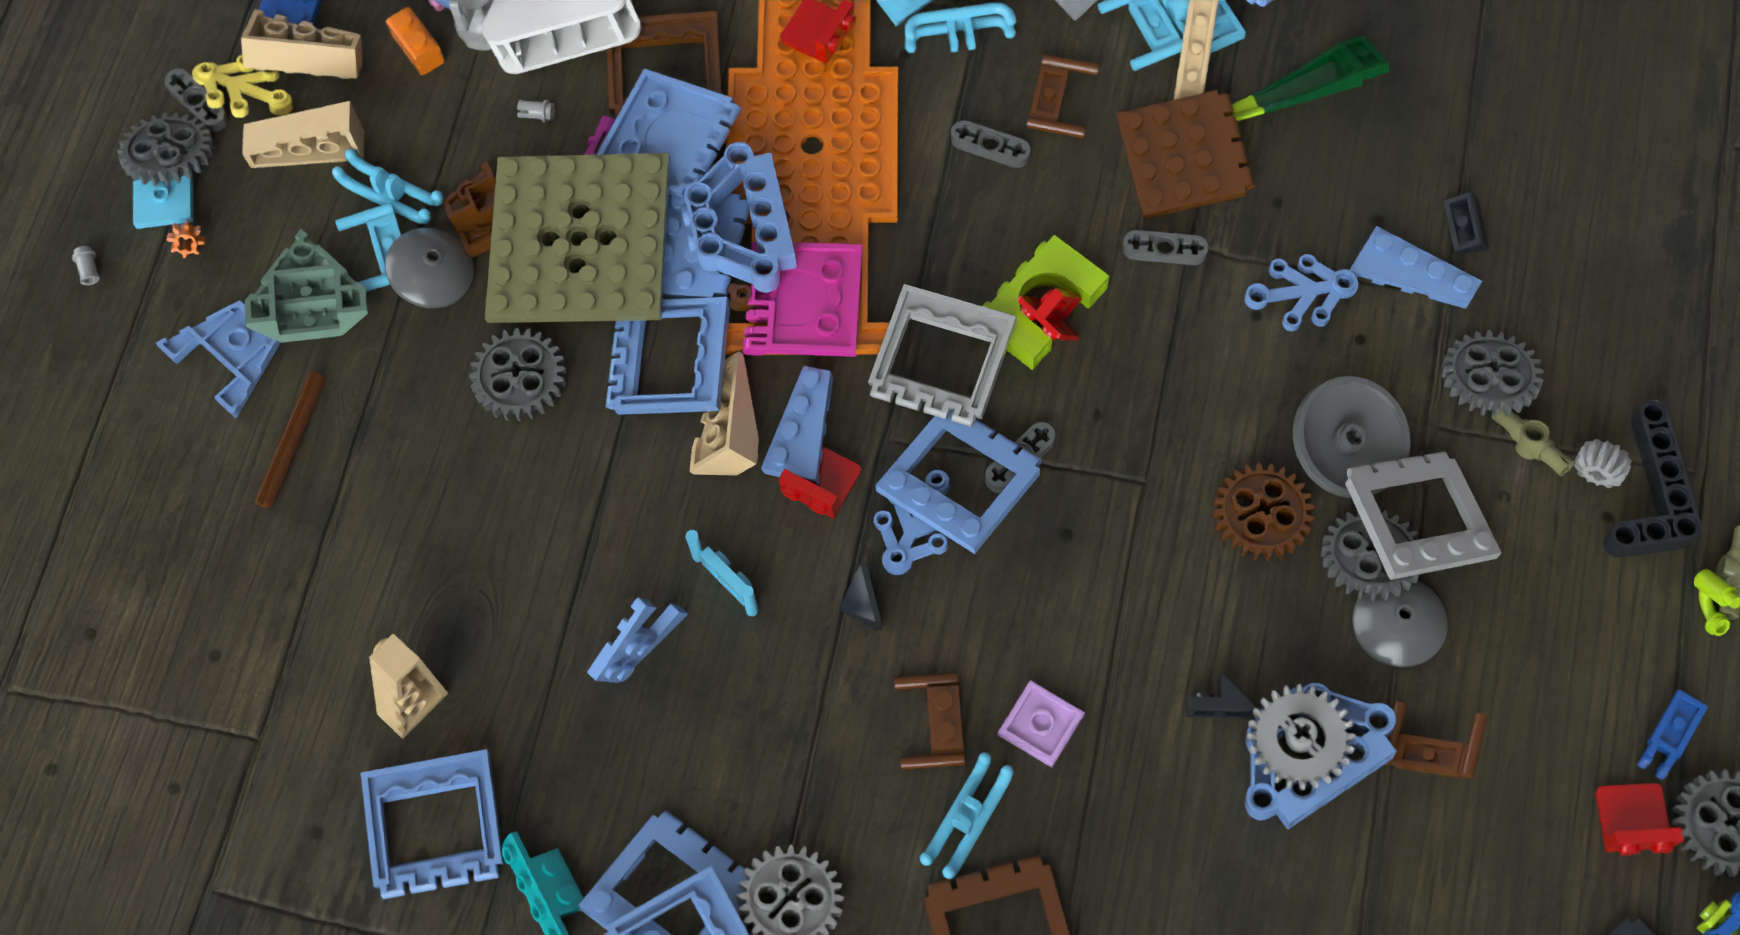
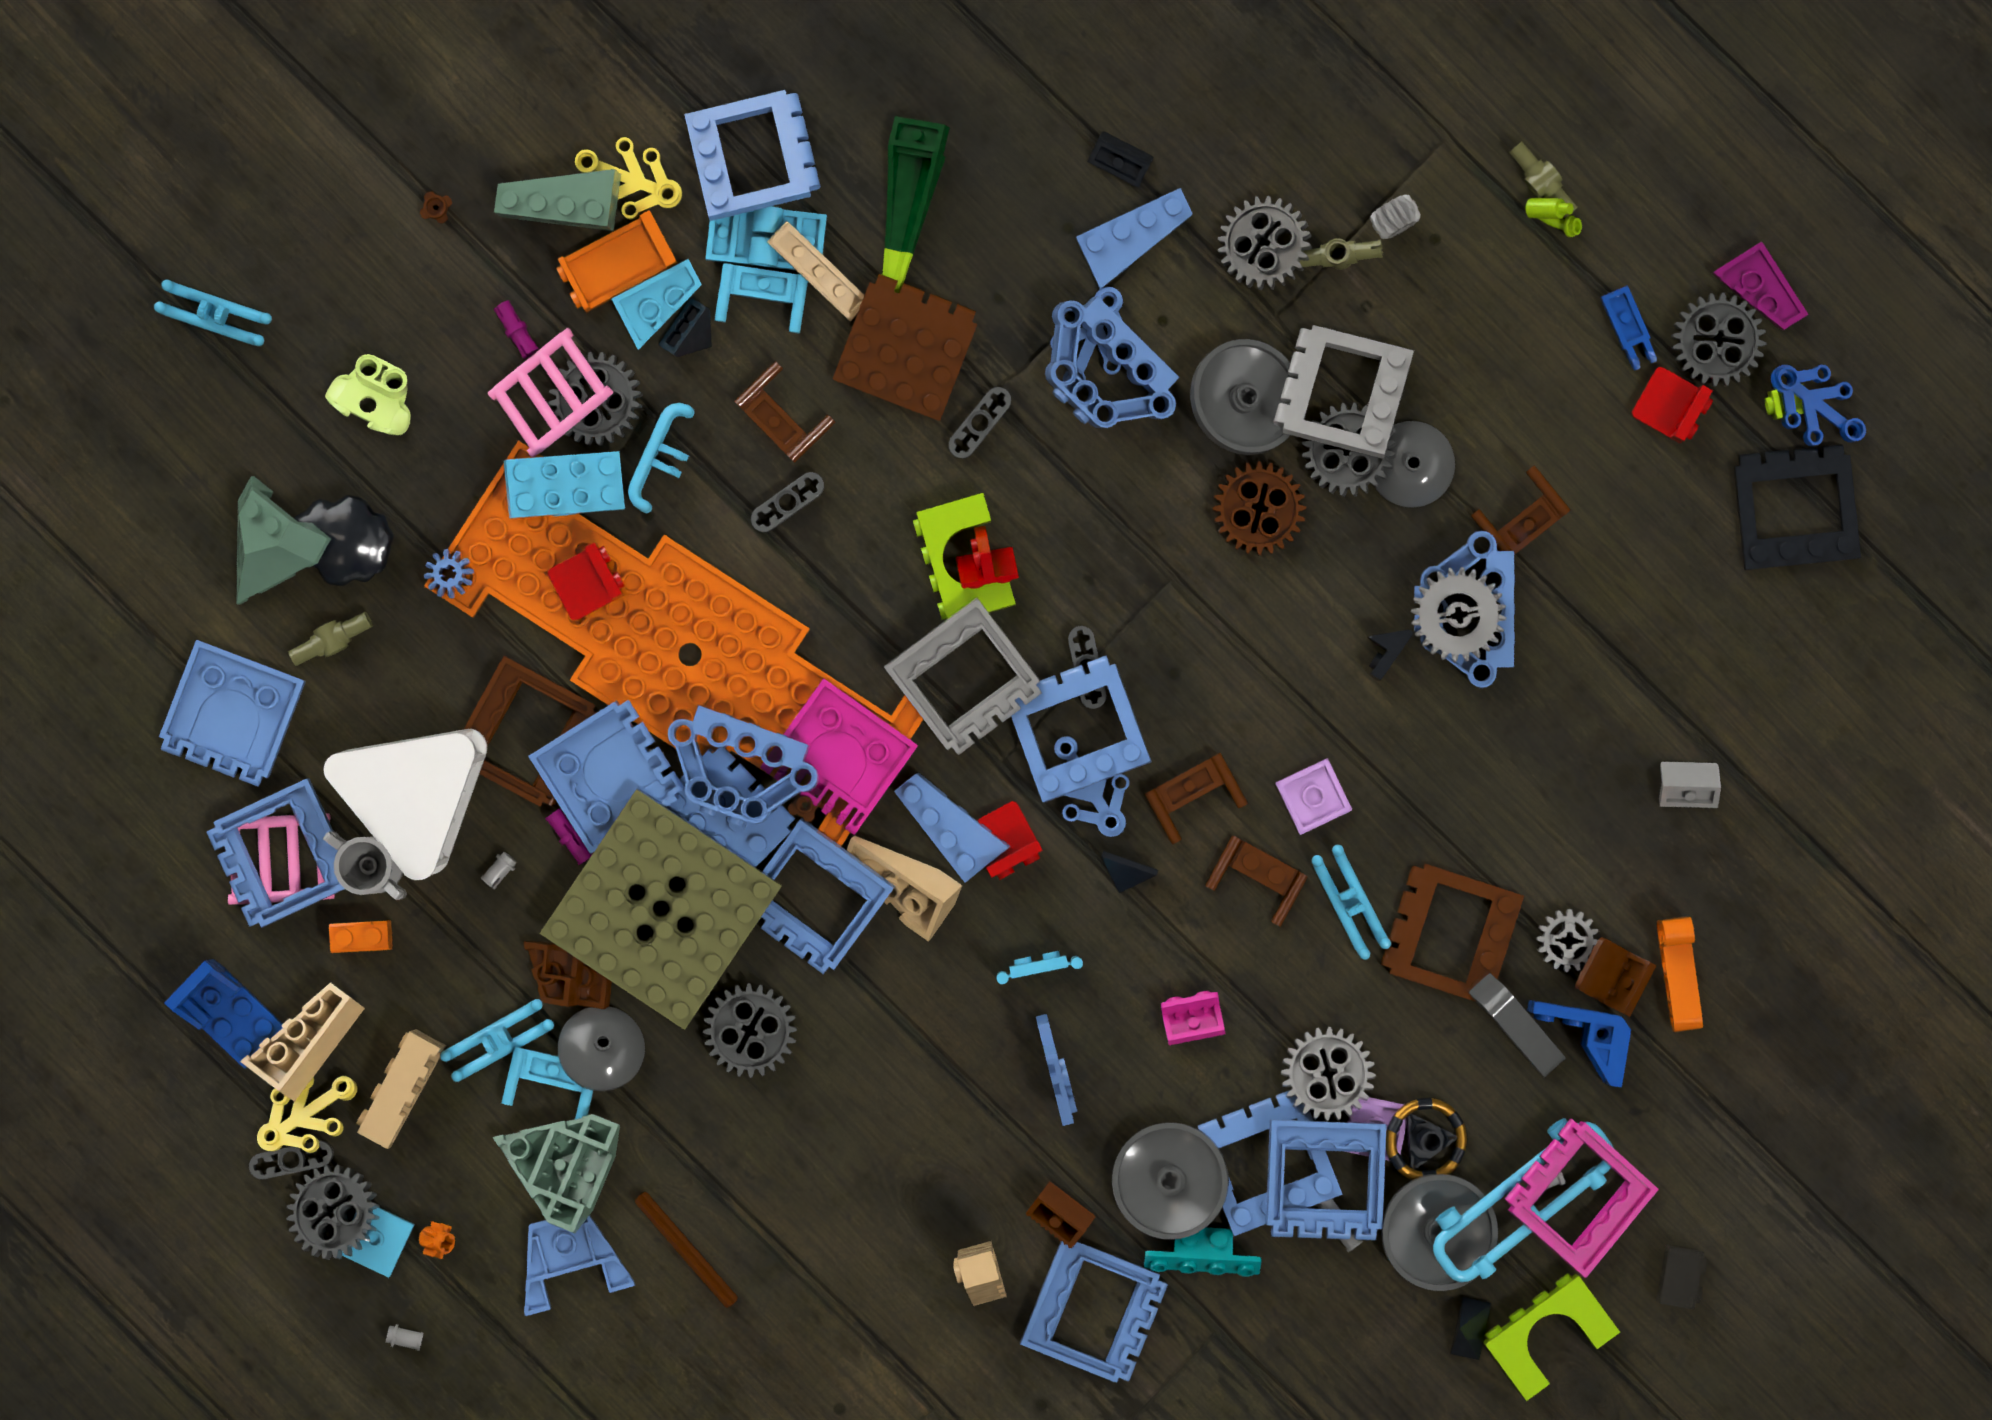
camera: 65 degrees left, 20 degrees up
black beam [1603,399,1702,558] -> none
none -> reddish brown brick [1026,1182,1096,1248]
none -> medium blue brick [1045,296,1179,428]
none -> dark grey dish [1112,1122,1229,1239]
none -> reddish brown plate [1145,753,1248,845]
none -> dark pink bracket [1161,991,1225,1045]

